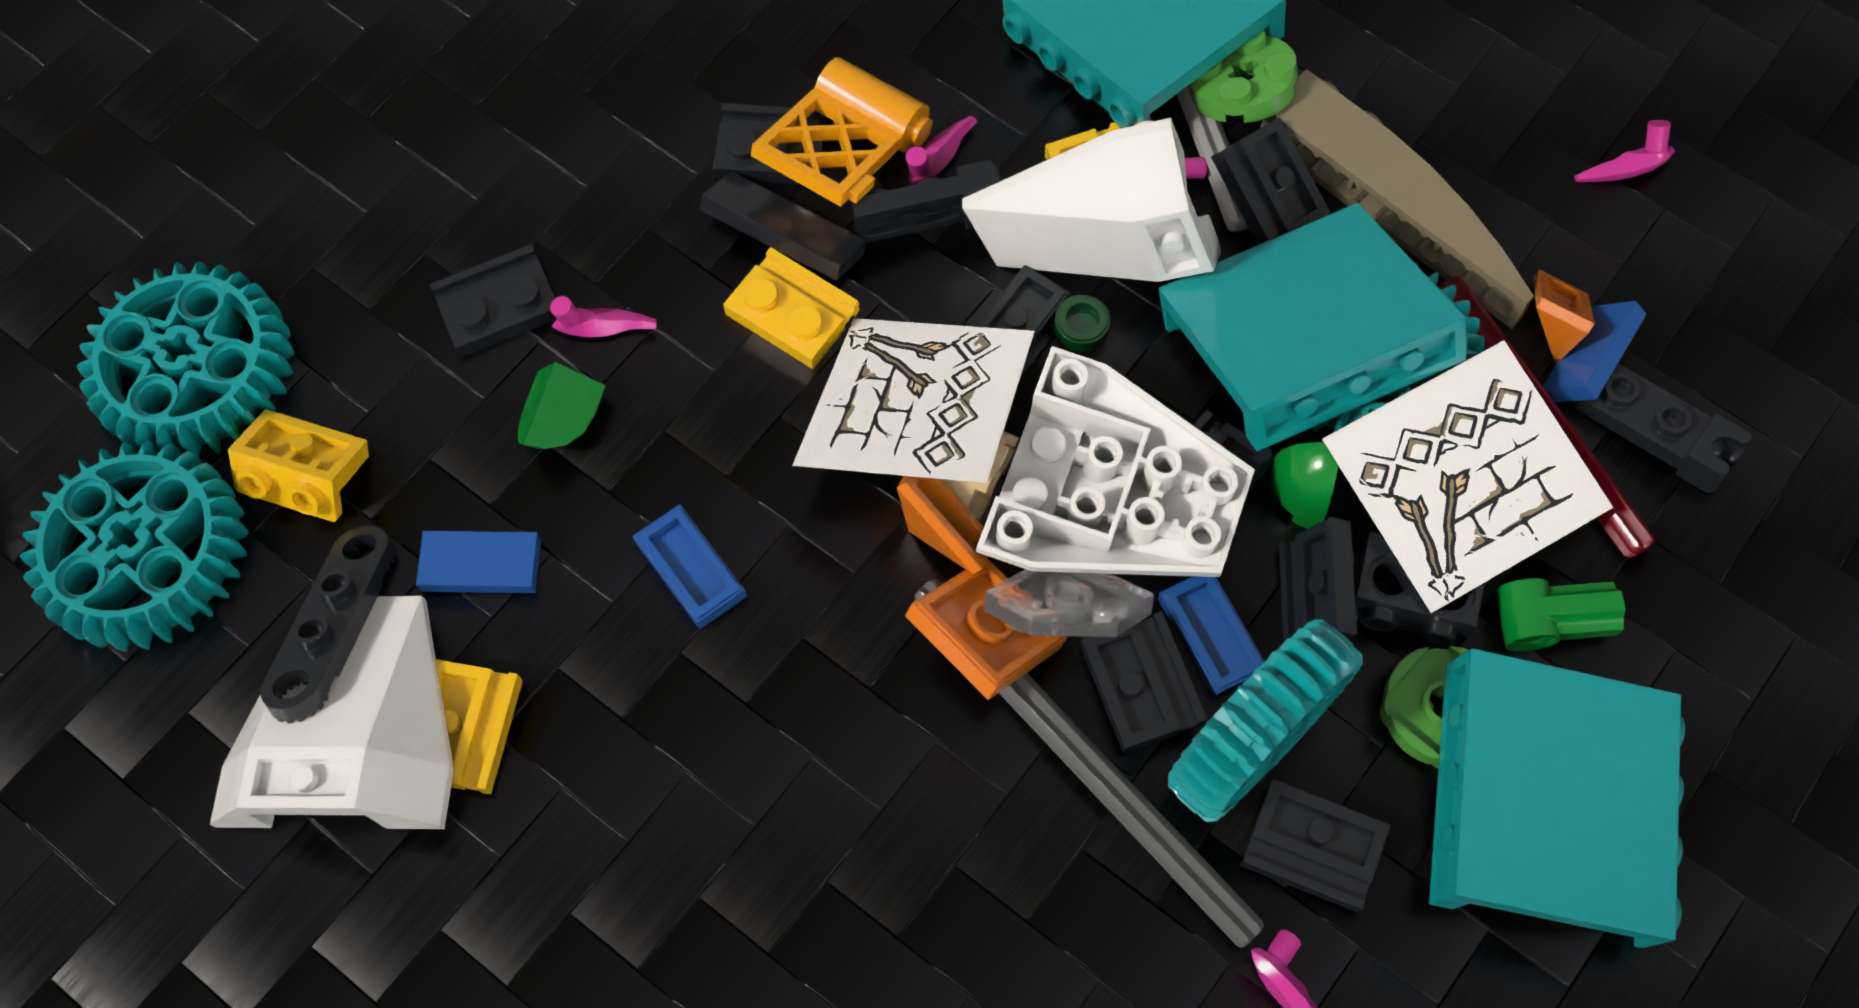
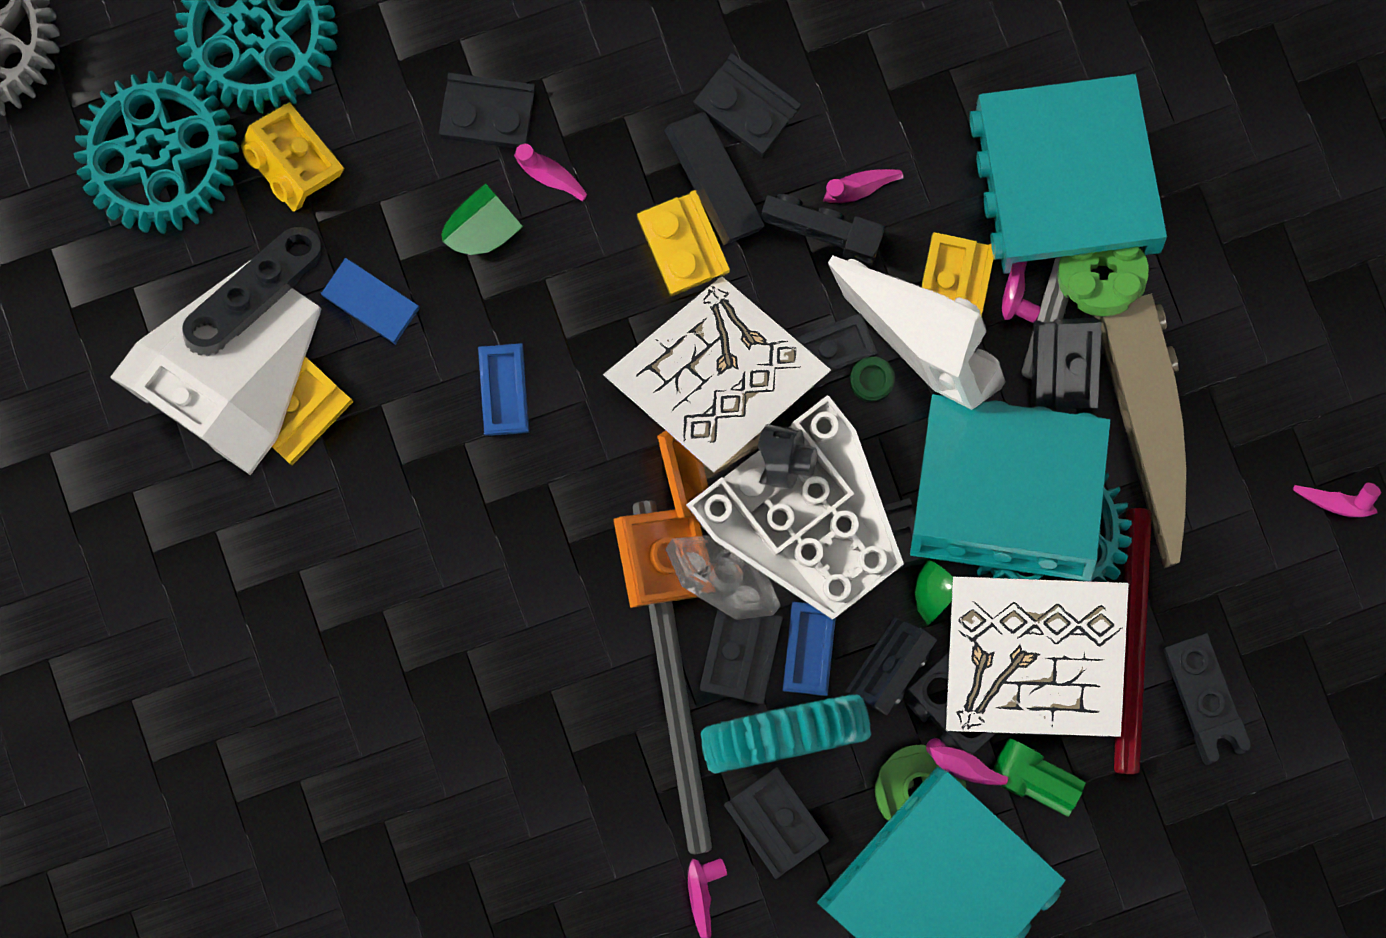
camera: 30 degrees right, 15 degrees up
light orange piece [751,57,933,207] -> none
orange slope [1533,269,1595,365] -> none
blue tile [1543,301,1646,402] -> none
none -> black piece [758,424,817,489]
none -> dark pink bar [926,738,1008,785]

